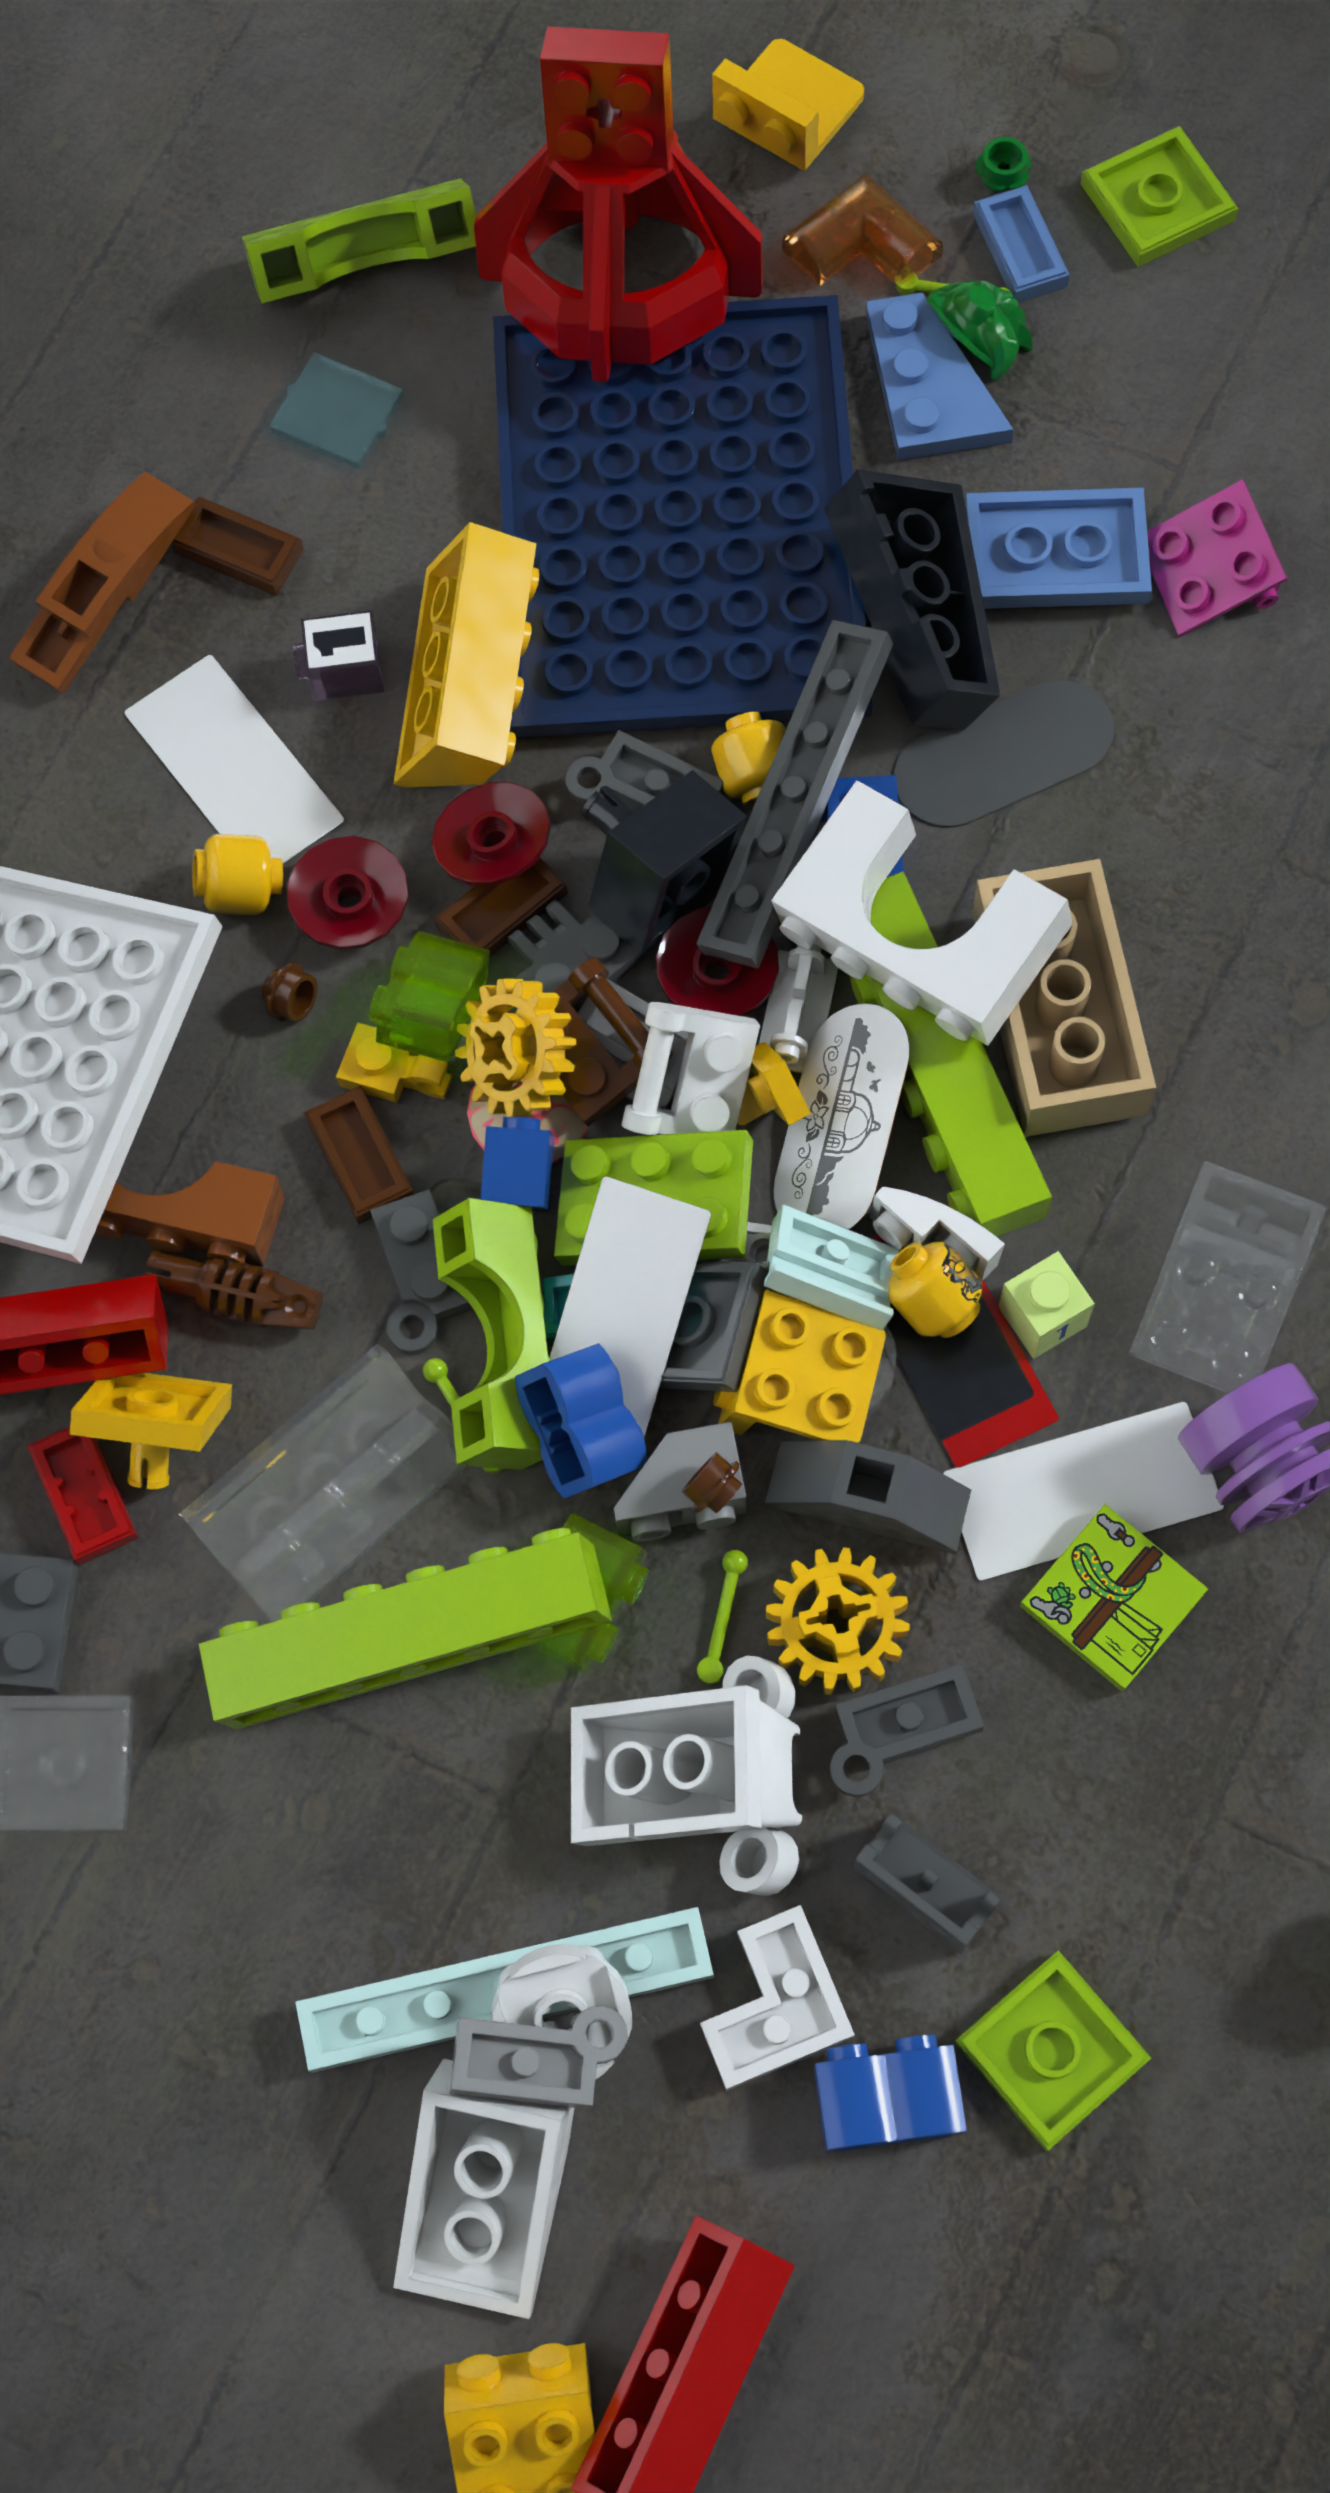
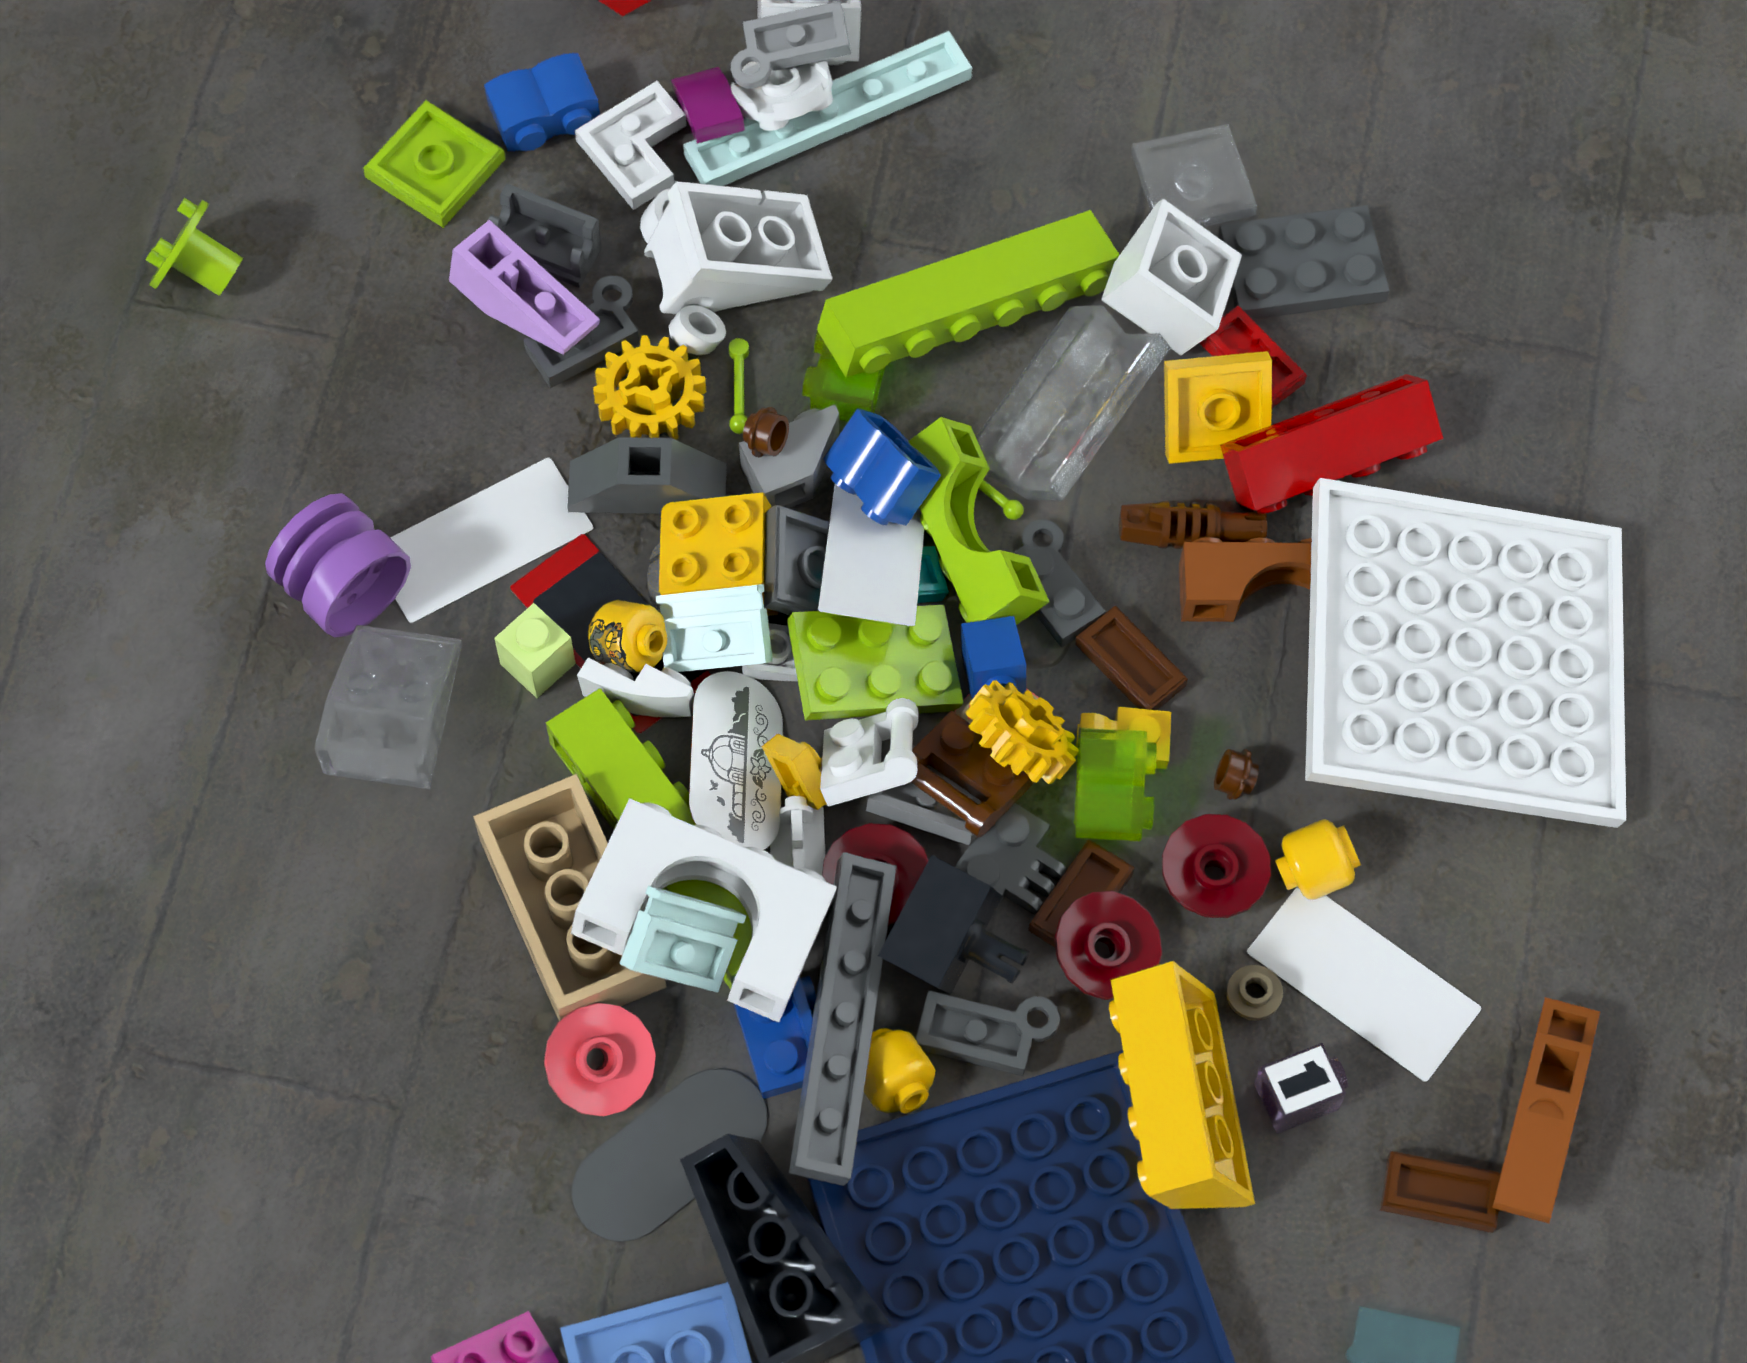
camera: 160 degrees right, 5 degrees down
lime tile [1020,1504,1208,1692] -> none
none -> lavender slope [449,220,600,355]
none -> coral dish [544,1003,656,1117]
none -> light aqua plate [619,886,746,993]
none -> magenta slope [671,67,745,144]
none -> white slope [1101,199,1242,355]
none -> dark tan plate [1226,965,1283,1021]

